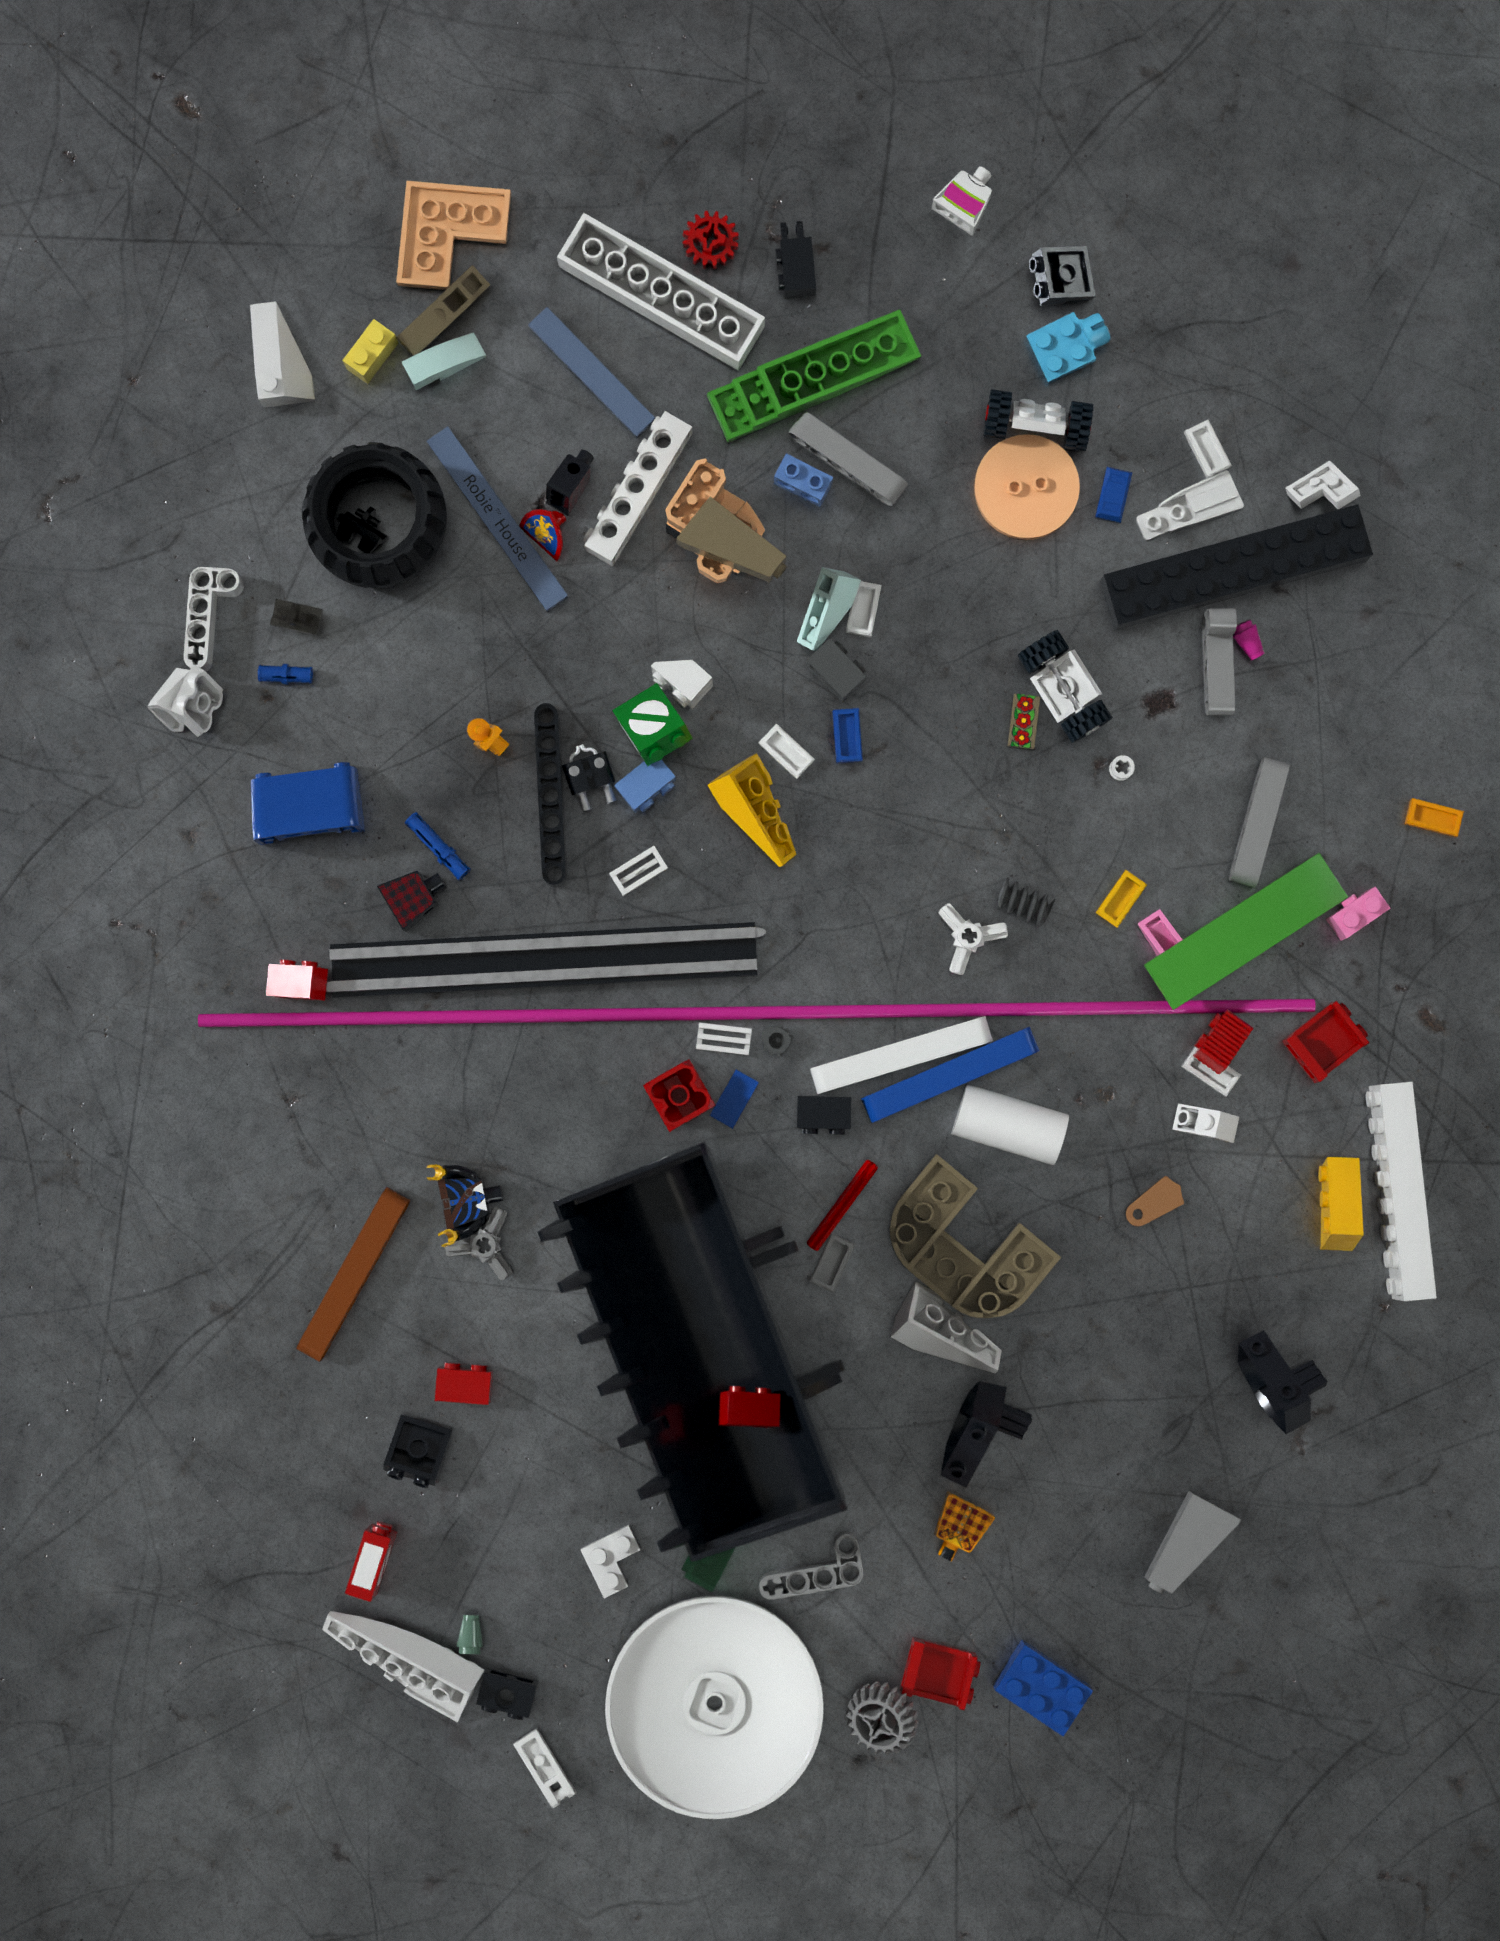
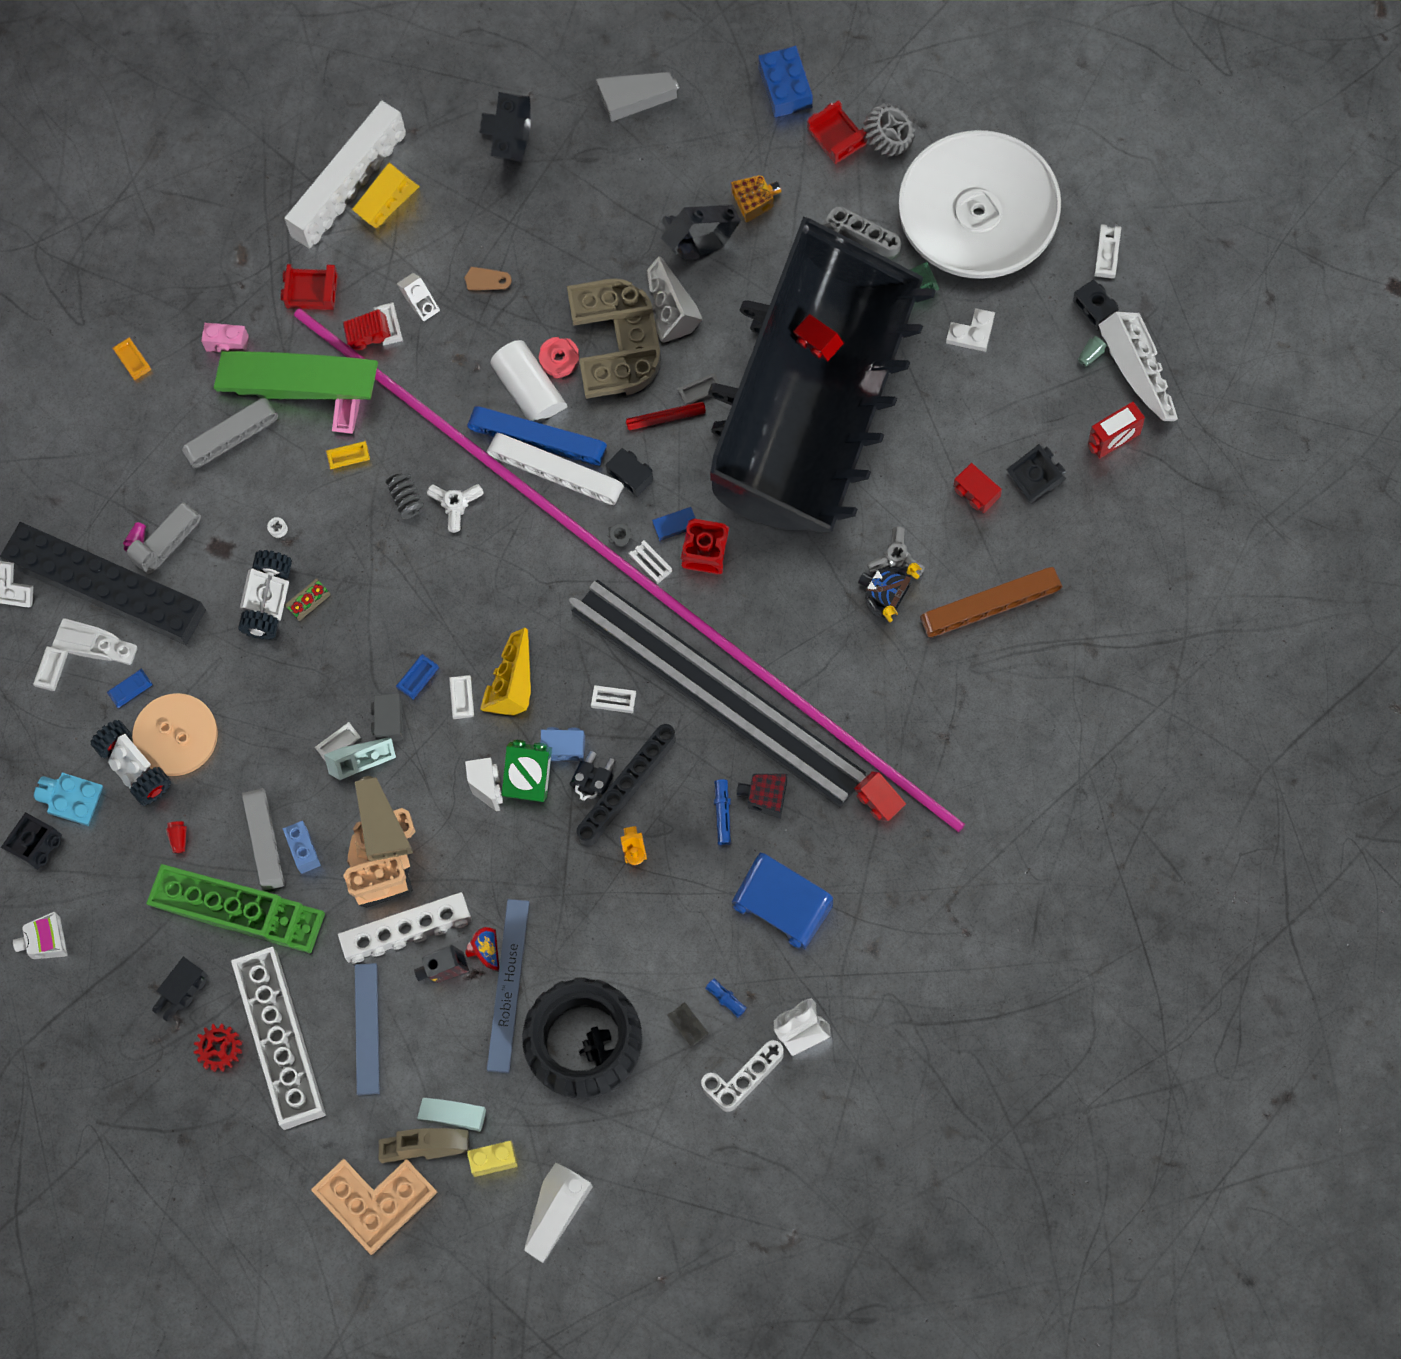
camera: 135 degrees left, 15 degrees down
none -> red cone [165,821,187,853]
none -> coral plate [539,337,580,379]

